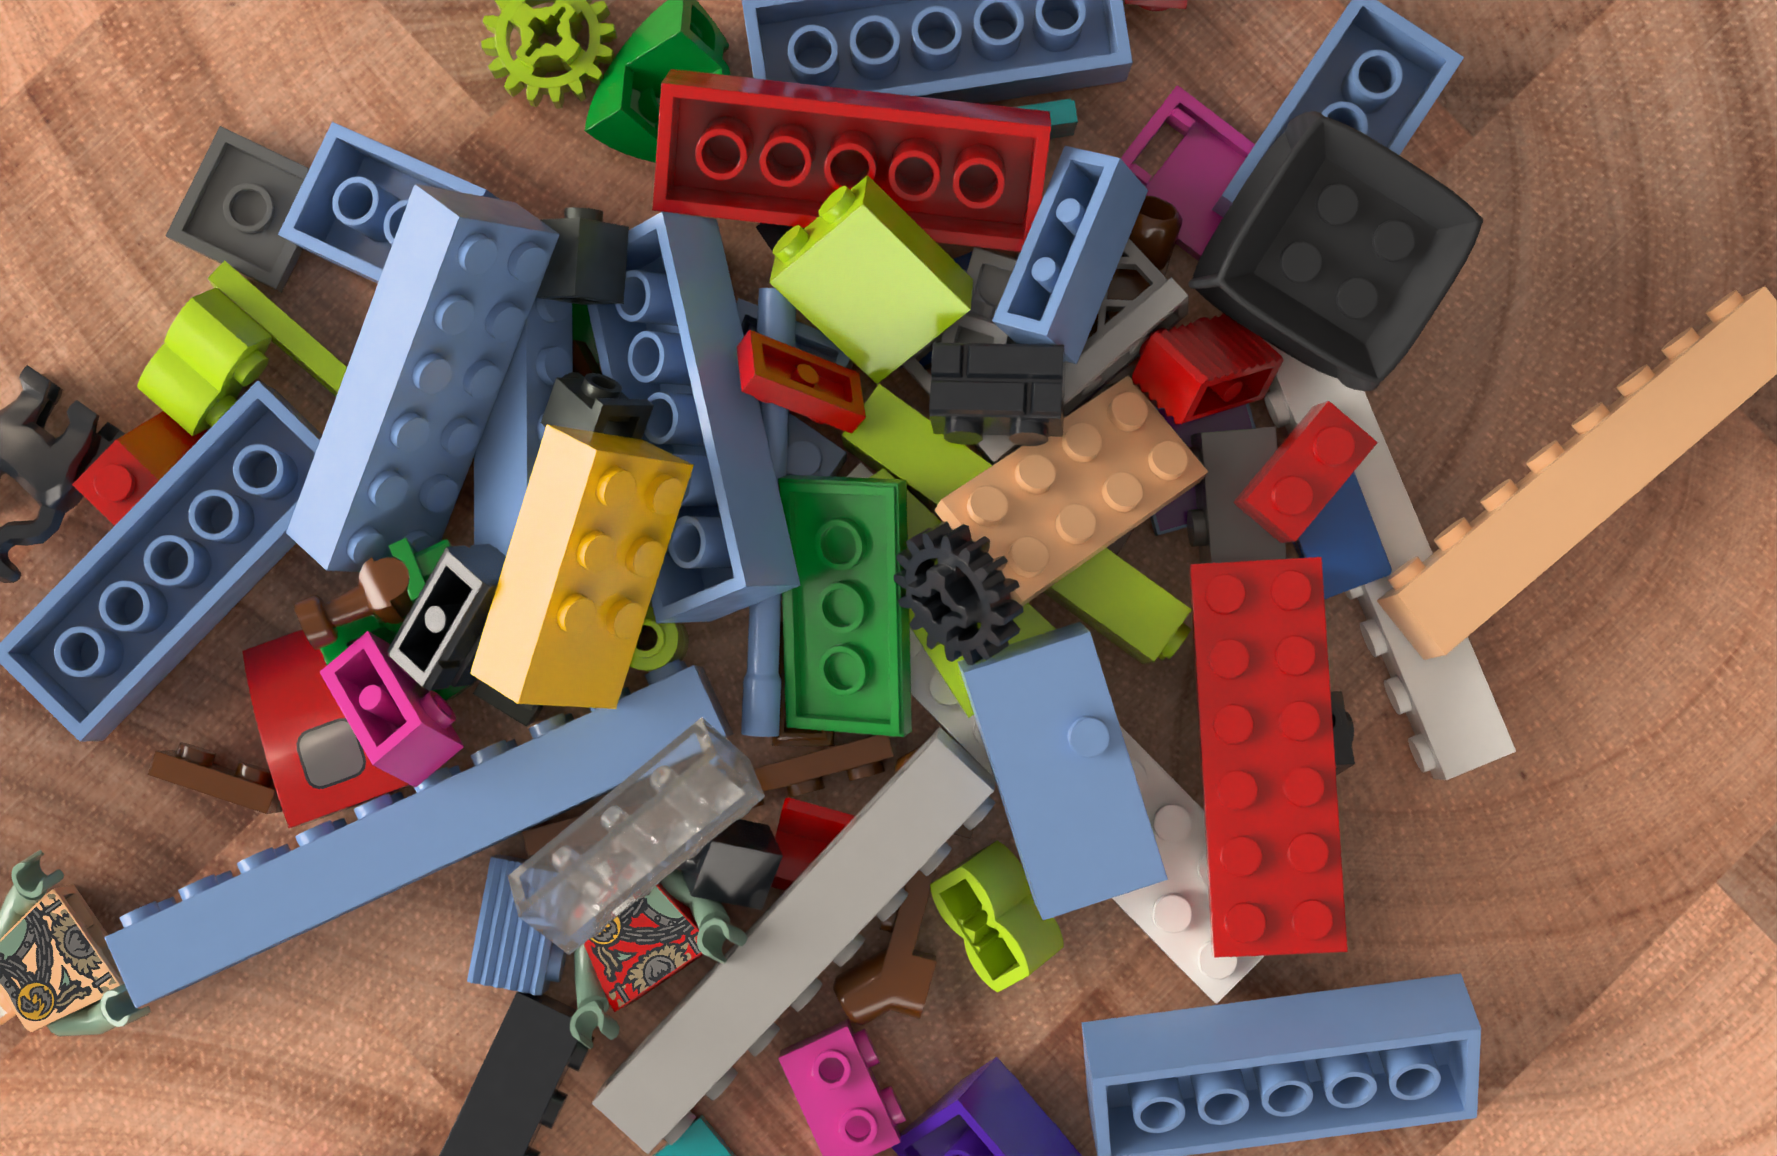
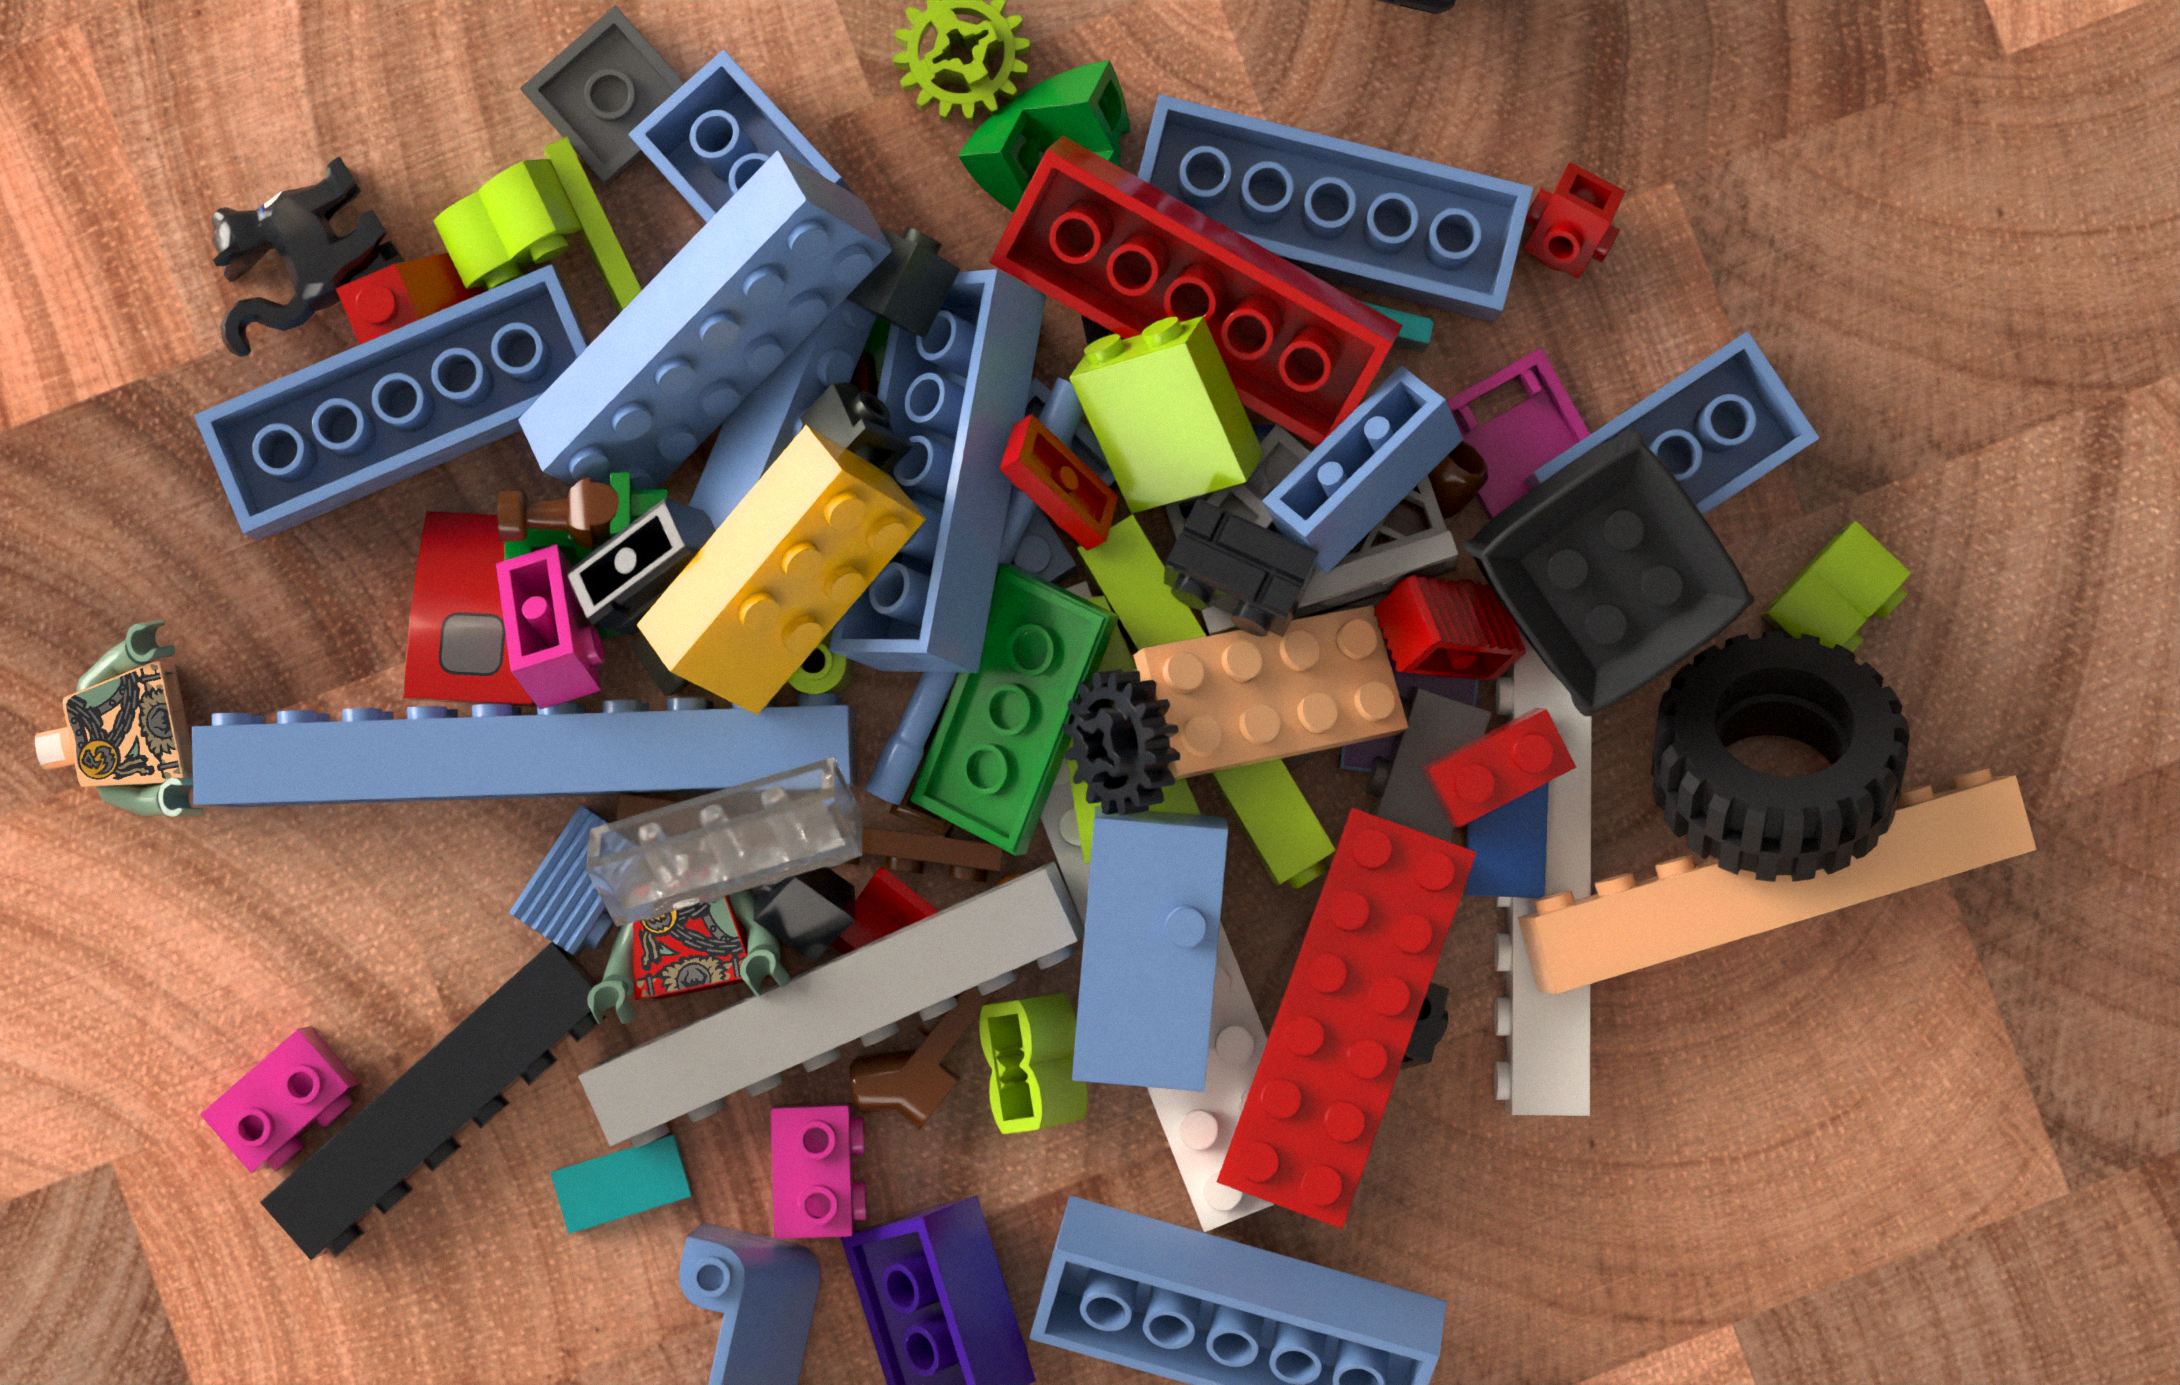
camera: 20 degrees right, 0 degrees up
reddish brown plate [148,742,282,814] -> none
none -> black tyre [1651,631,1910,882]
none -> lime brick [1760,520,1911,652]

